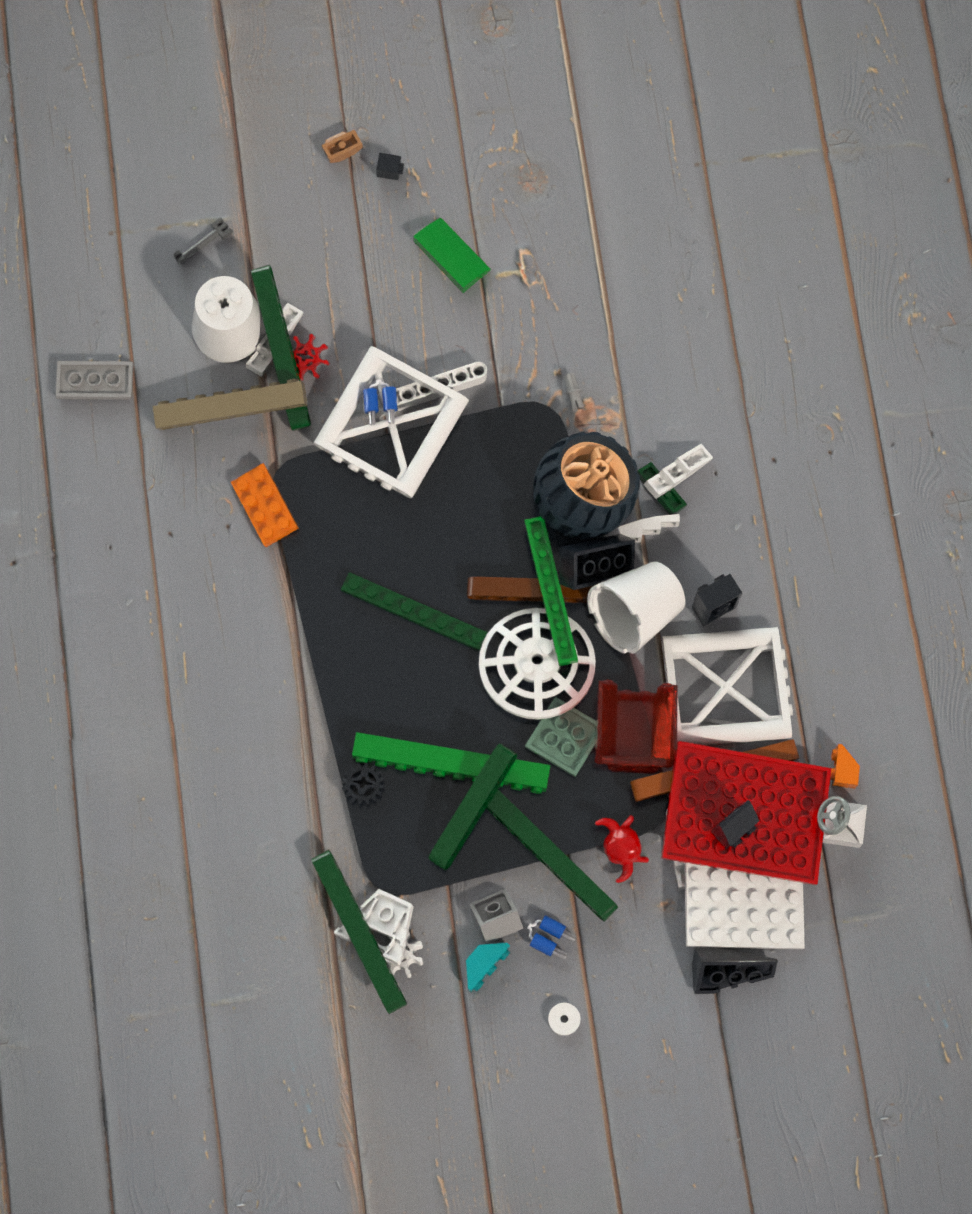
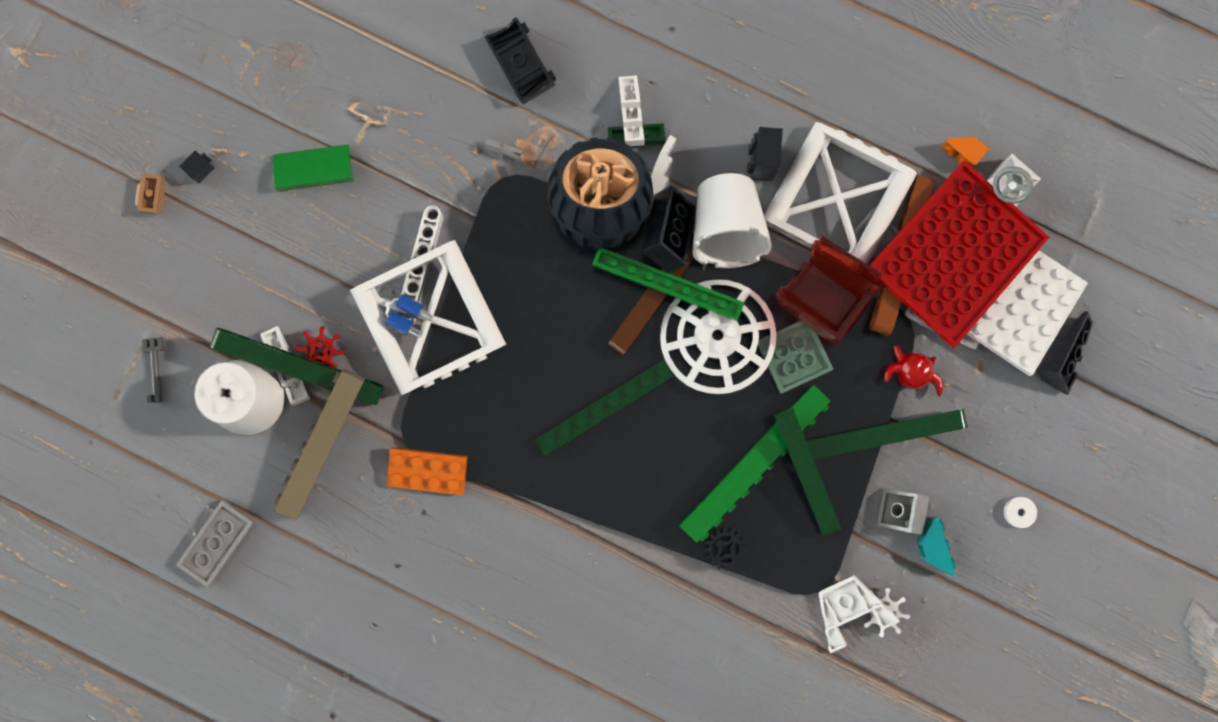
camera: 55 degrees left, 10 degrees up
dark green beam [311,849,407,1014] -> none
blue piece [528,915,576,959] -> none
black slope [711,800,759,849] -> none
none -> black piece [485,17,557,105]

